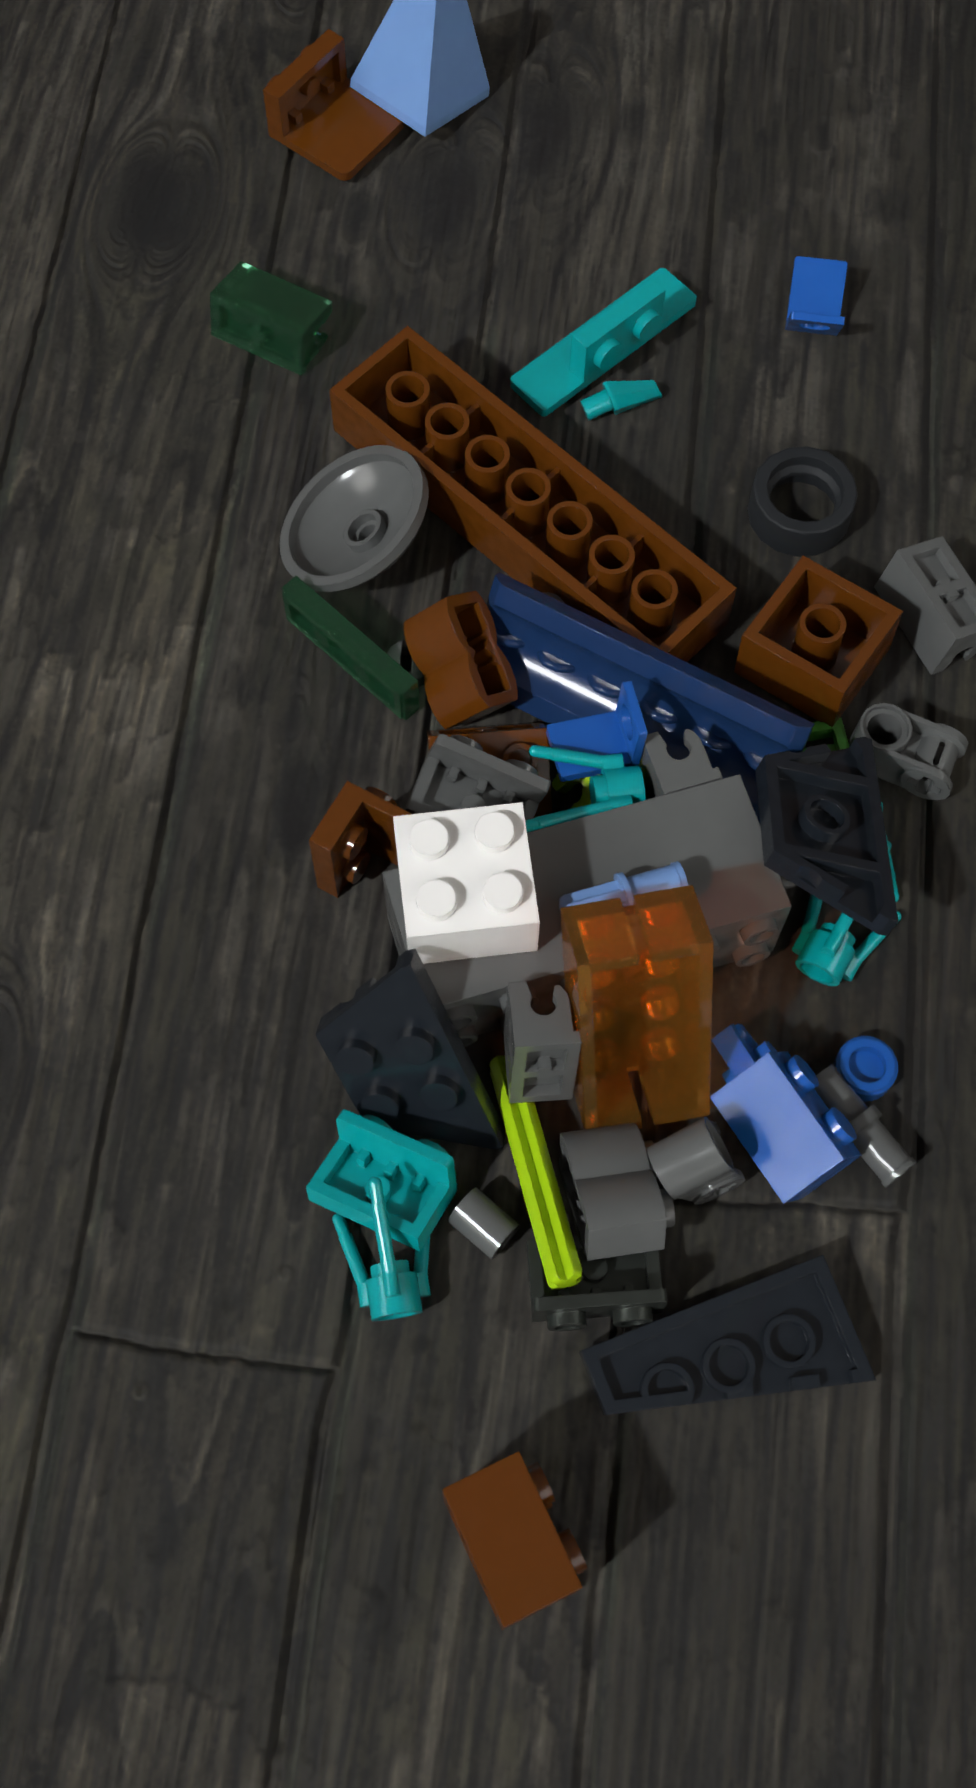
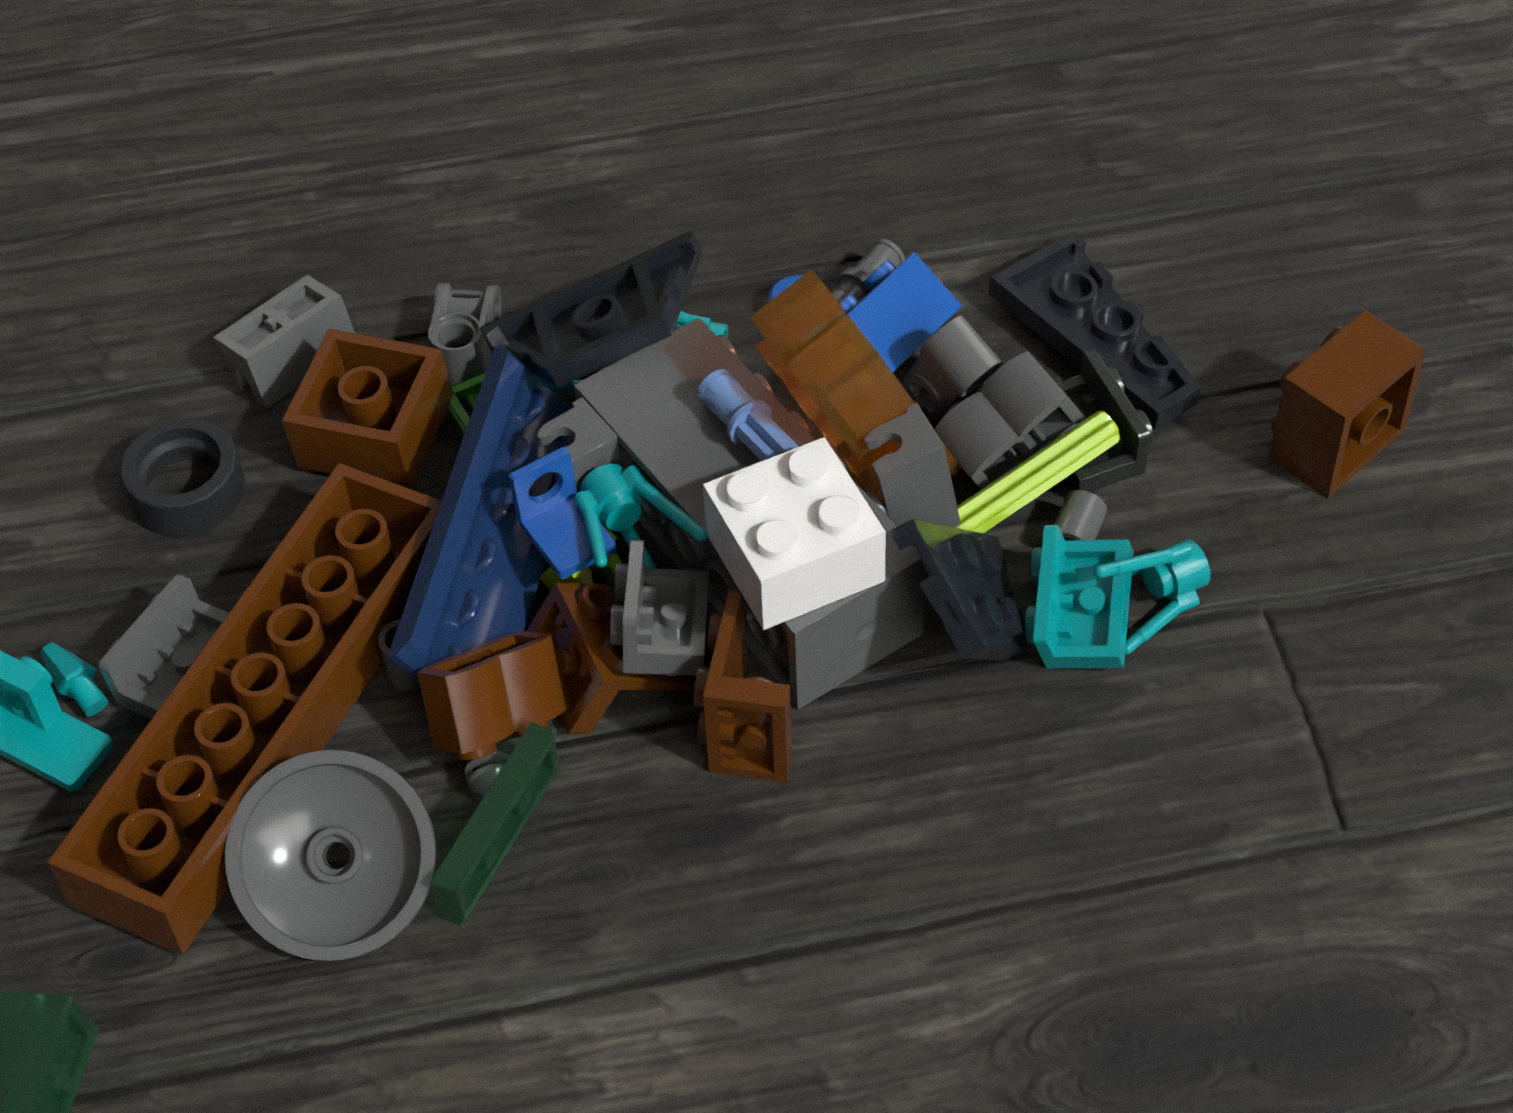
camera: 105 degrees left, 15 degrees down
none -> dark grey bracket [99,574,229,720]

